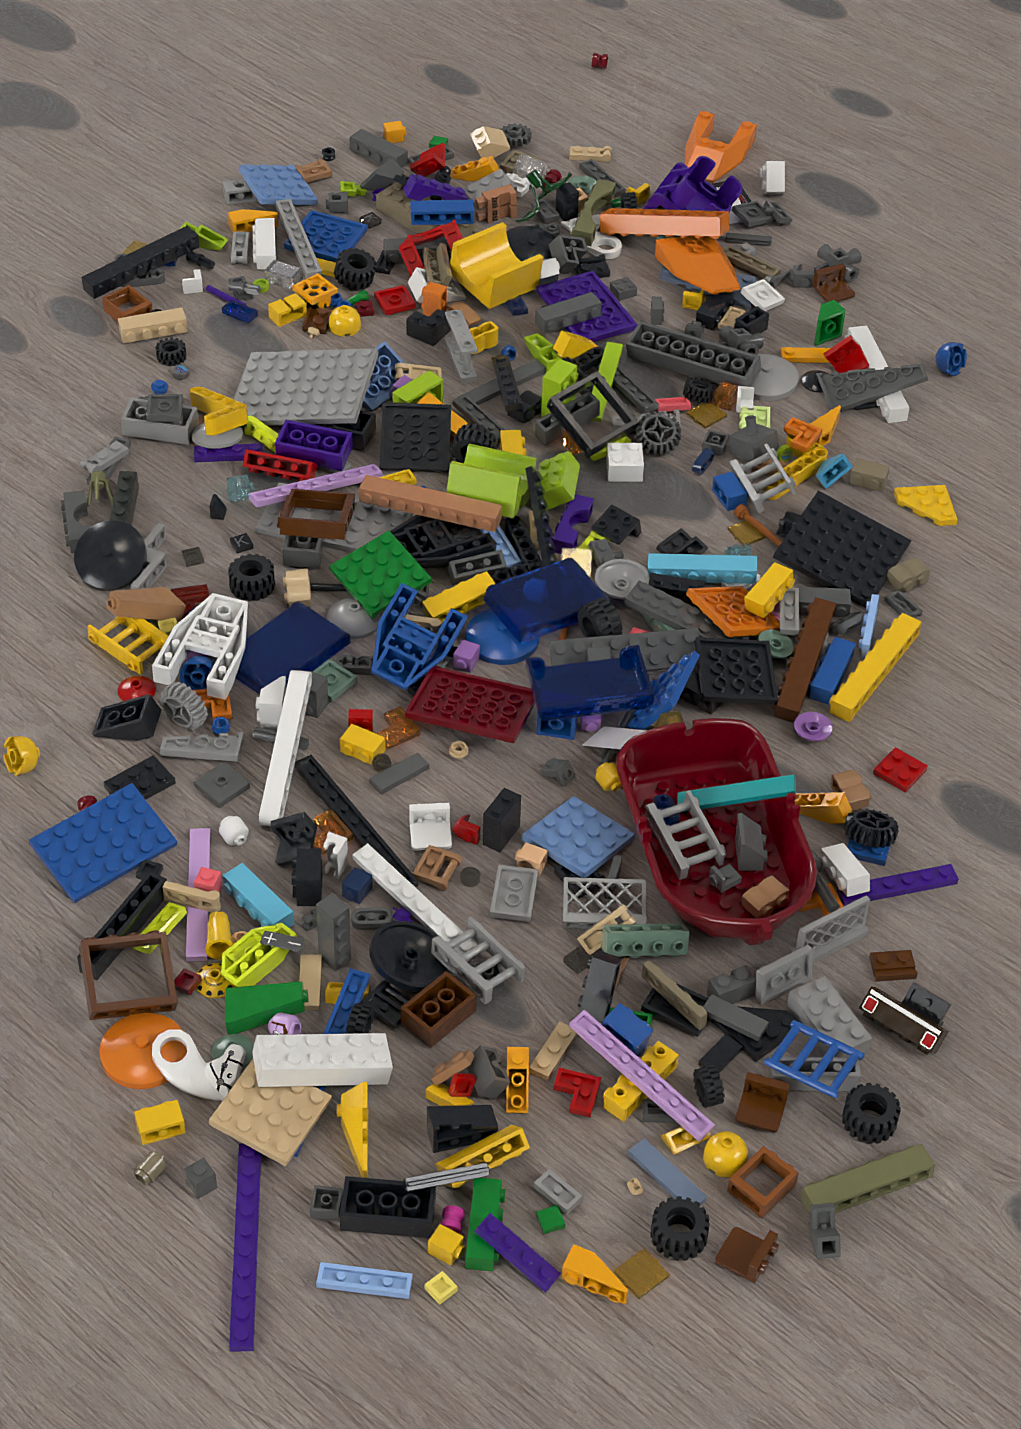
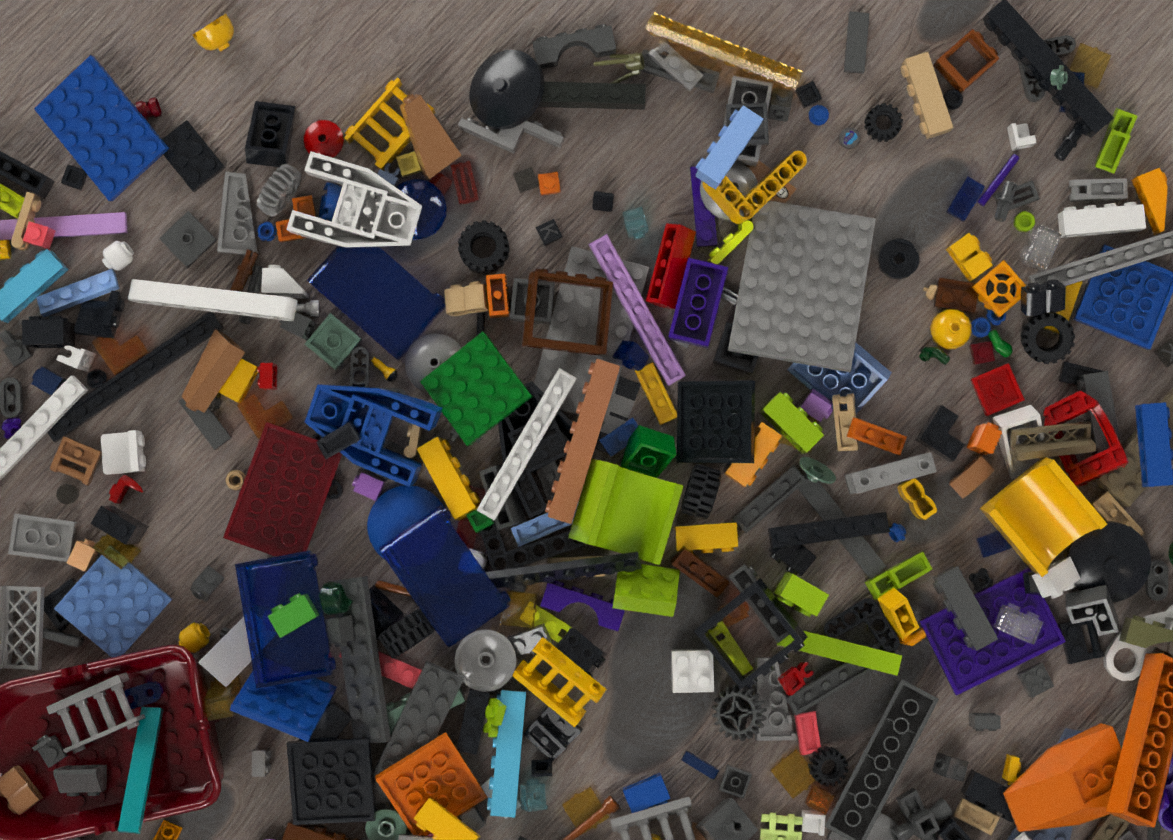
camera: 90 degrees right, 40 degrees up
none -> light blue plate [36,269,120,317]
none -> black plate [86,369,107,388]
none -> clear yellow piece [93,534,141,569]
none -> medium nougat slope [181,329,245,413]
none -> reddish brown pin [230,249,259,292]
none -> bright green brick [268,593,320,638]
none -> black tile [316,421,362,459]
none -> clear green hair [319,581,353,615]
none -> yellow piece [371,357,398,382]
none -> green tile [466,509,494,533]
none -> white tile [477,368,577,521]
none -> lime plate [483,698,507,738]
none -> orange brick [486,274,510,318]
none -> yellow fence [512,637,607,727]
none -> black slope [531,759,552,777]
none -> orange plate [538,172,561,196]
none -> clear blue brick [612,340,649,371]
none -> green slope [621,425,676,478]
none -> clear yellow plate [645,13,802,89]
none -> reddish brown plate [670,546,730,597]
none -> light blue brick [695,105,763,190]
none -> red plate [777,662,814,696]
none -> black tile [795,81,822,109]
none -> sand green dish [799,457,836,484]
none -> dark grey tile [844,11,870,74]
none -> orange tile [847,417,907,456]
none -> black plate [878,238,920,280]
none -> dark green arm [919,347,950,365]
none -> clear brick [993,603,1044,645]
none -> black brick [1021,279,1066,316]
none -> sand green plate [1050,65,1068,90]

